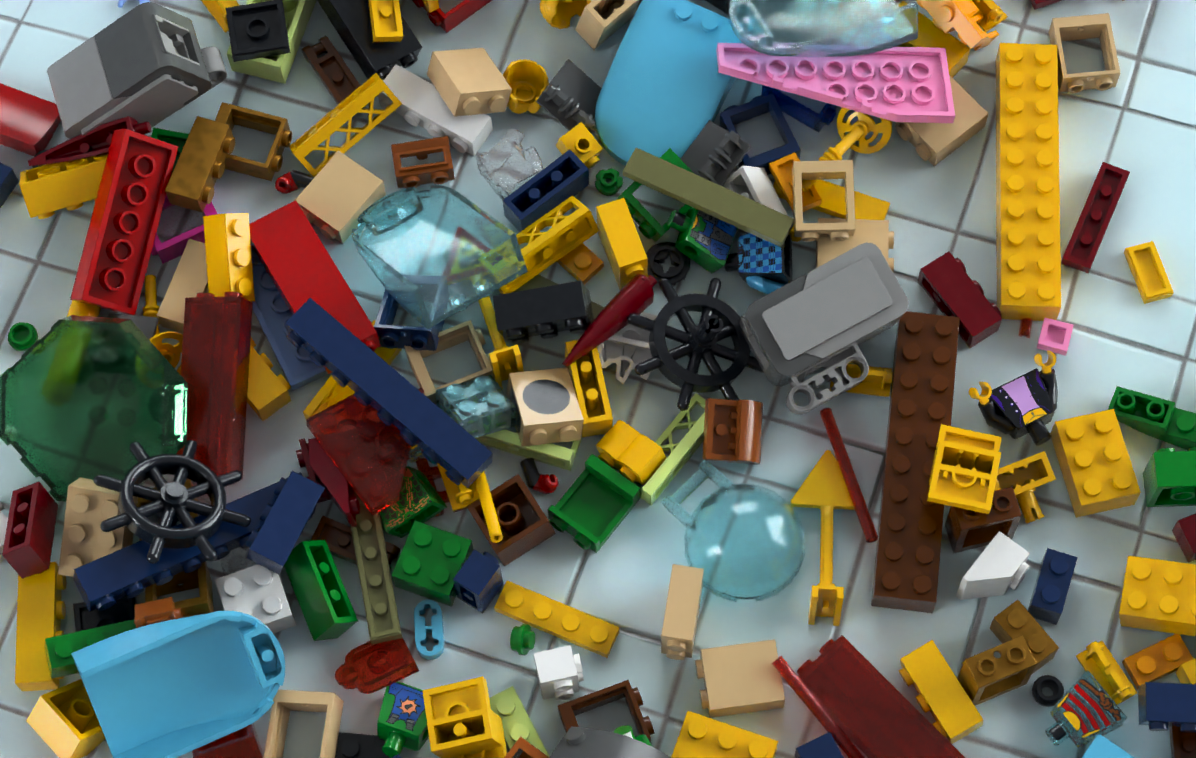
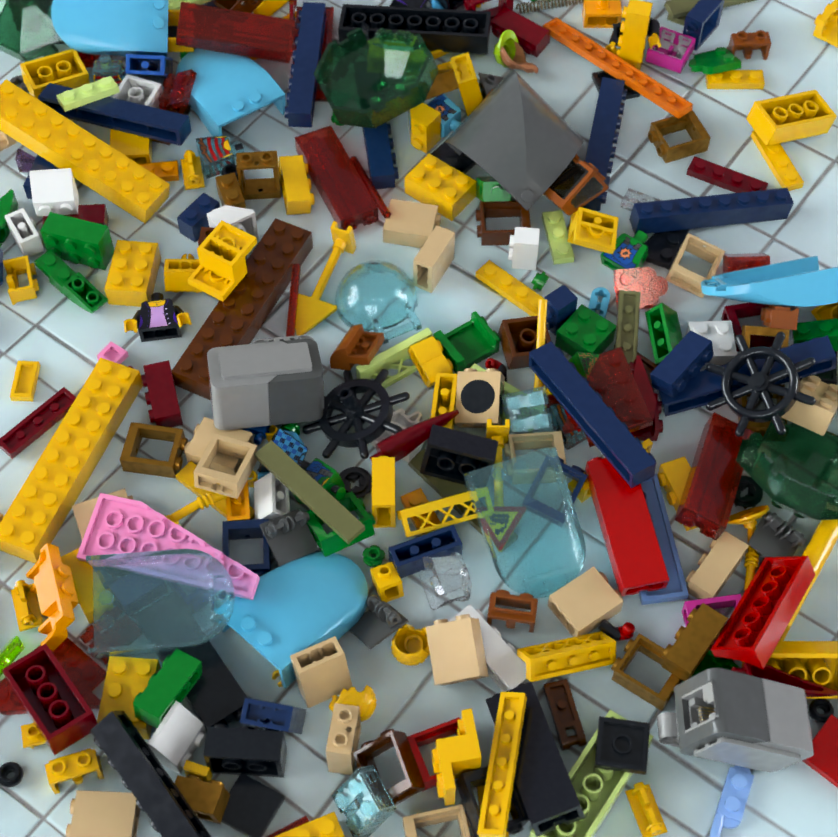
camera: 165 degrees left, 10 degrees down
yellow brick [203,213,255,304] -> none
none -> pearl gold window [120,422,188,478]

